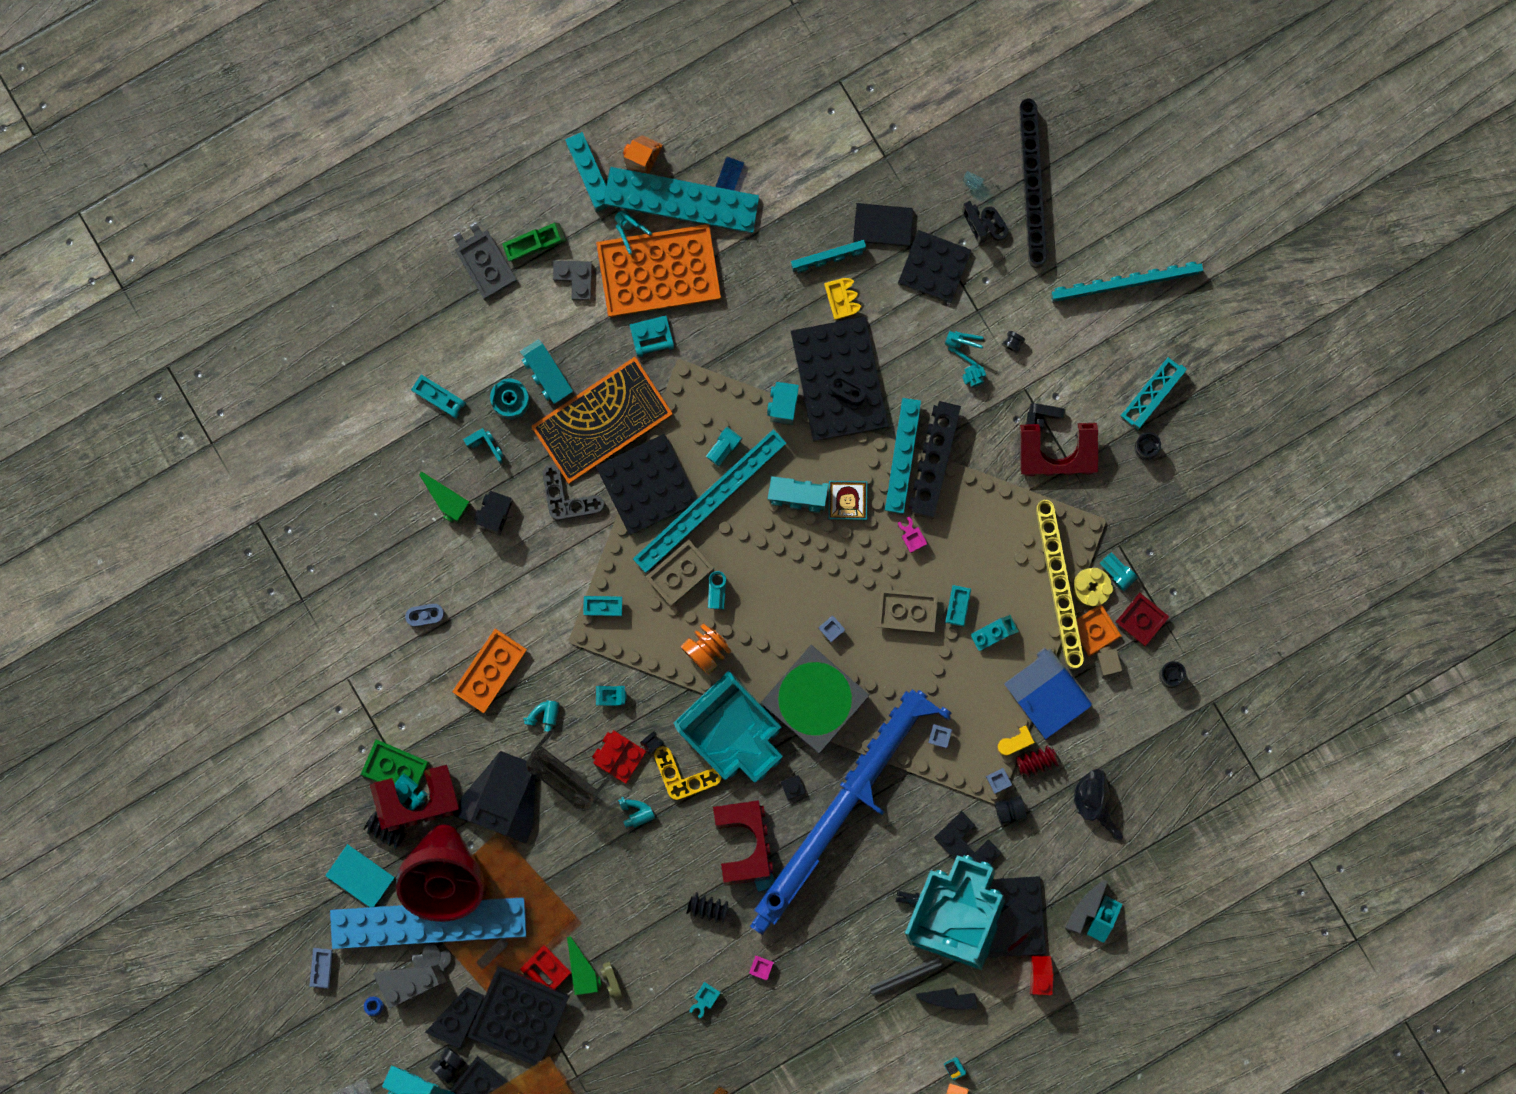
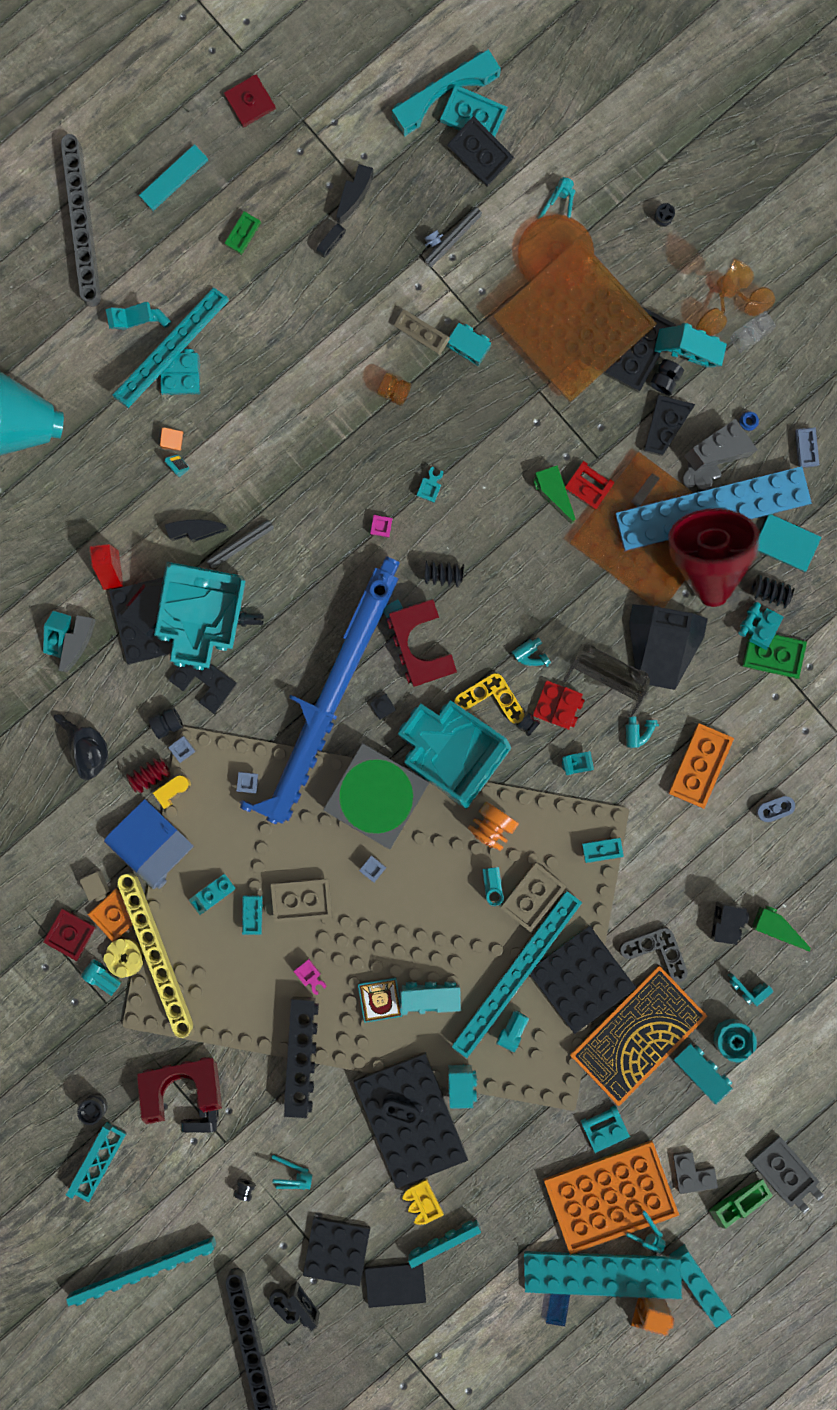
camera: 170 degrees right, 5 degrees up
dark red arch [370,765,459,832] -> none
teal plate [411,374,466,419] -> none
black plate [468,965,570,1068] -> none
olive plate [600,961,623,1000] -> none
teal plate [885,398,921,514] -> none
teal gear [962,364,986,388] -> none
clear light blue plate [963,171,984,190] -> none
black wheel [1159,661,1186,688] -> none

